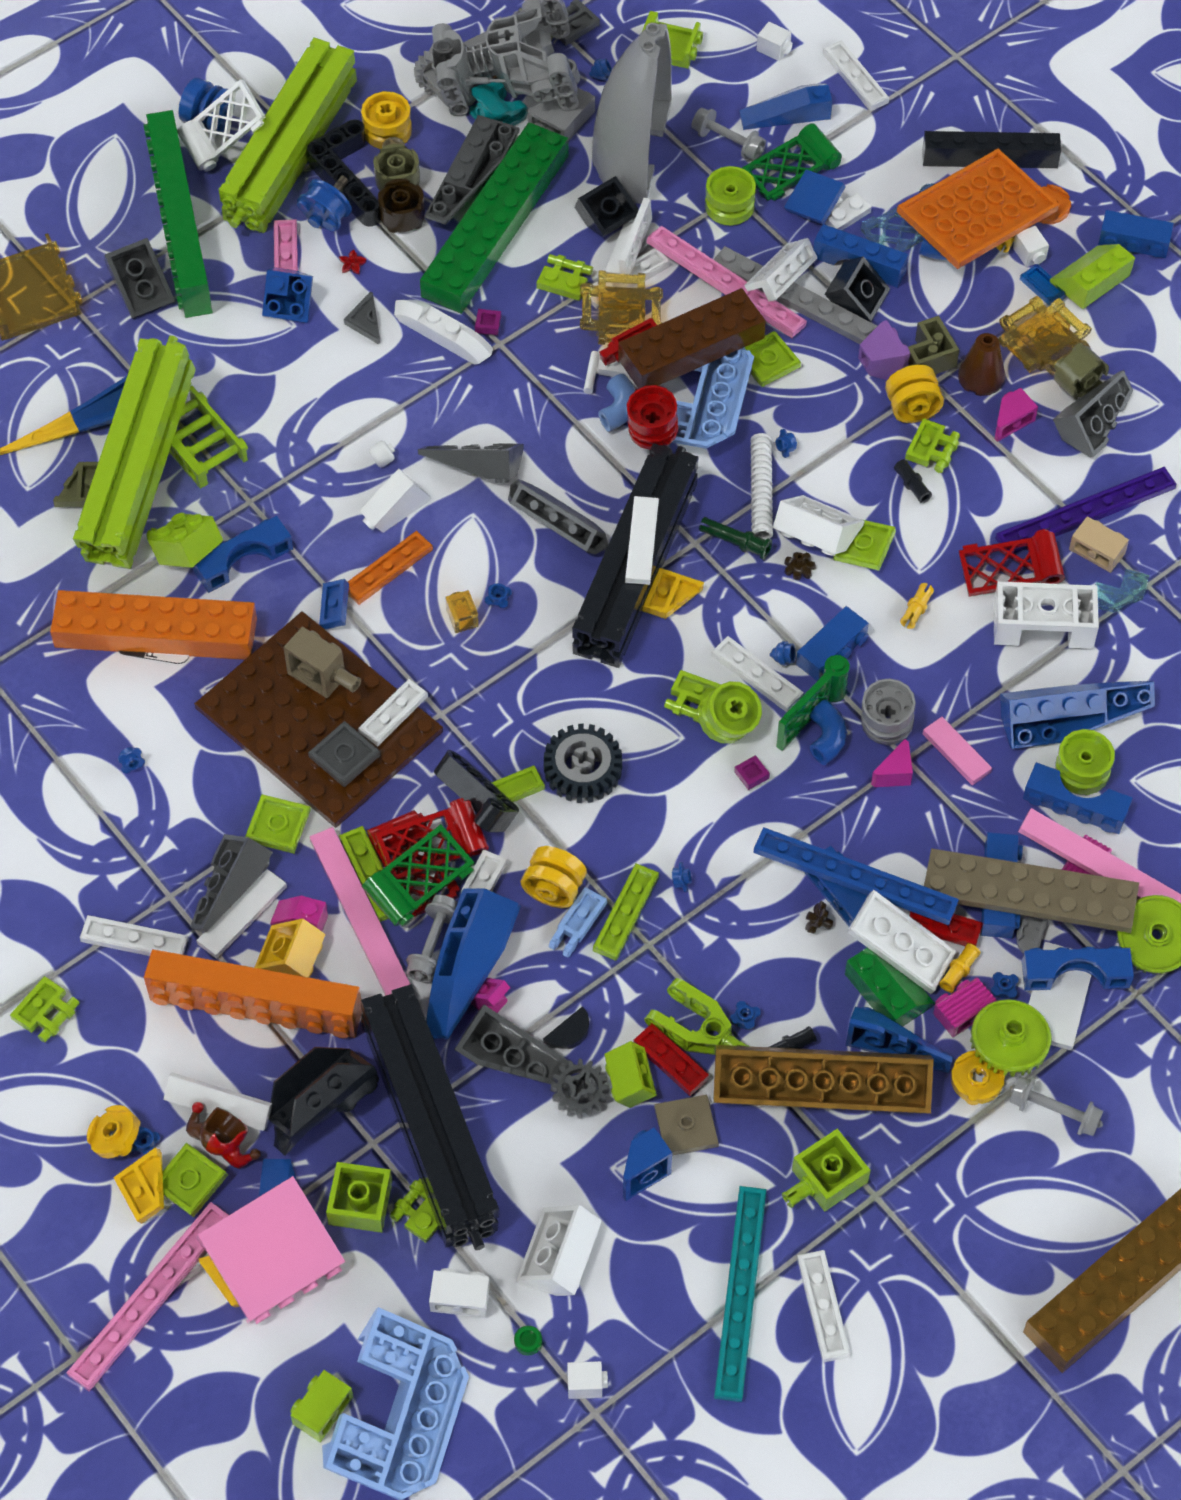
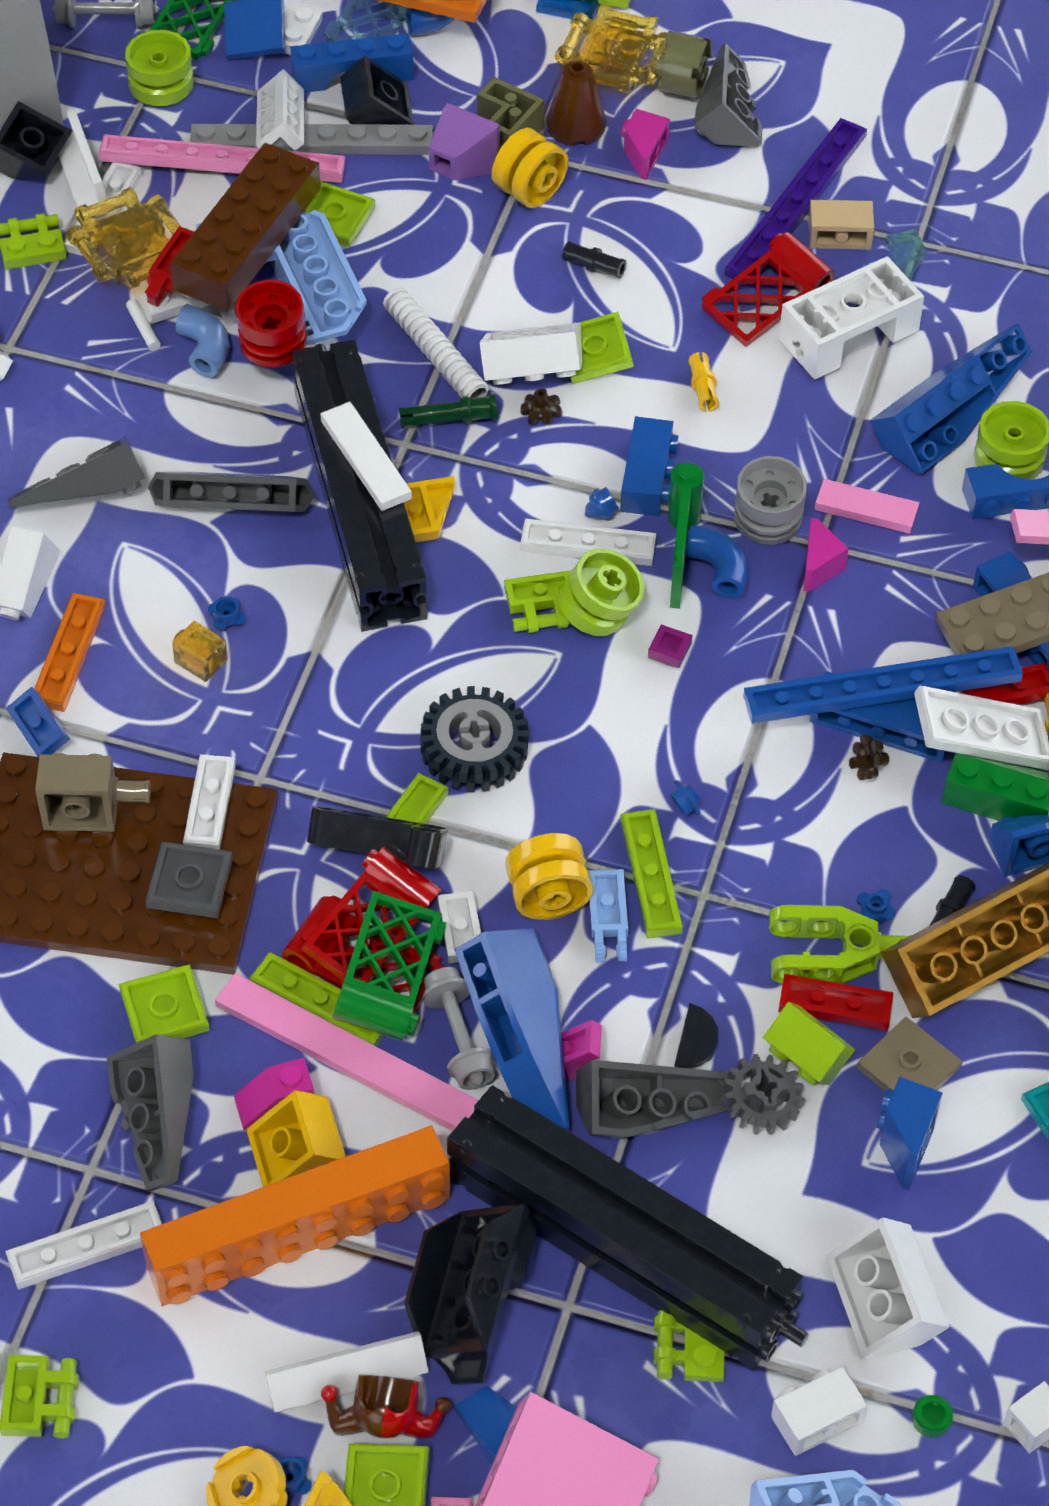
camera: 35 degrees left, 5 degrees down
white tile [197,869,287,959] -> none
lime brick [326,1162,392,1233] -> none
blue plate [775,429,797,458] -> none
lime plate [905,418,960,473] -> none

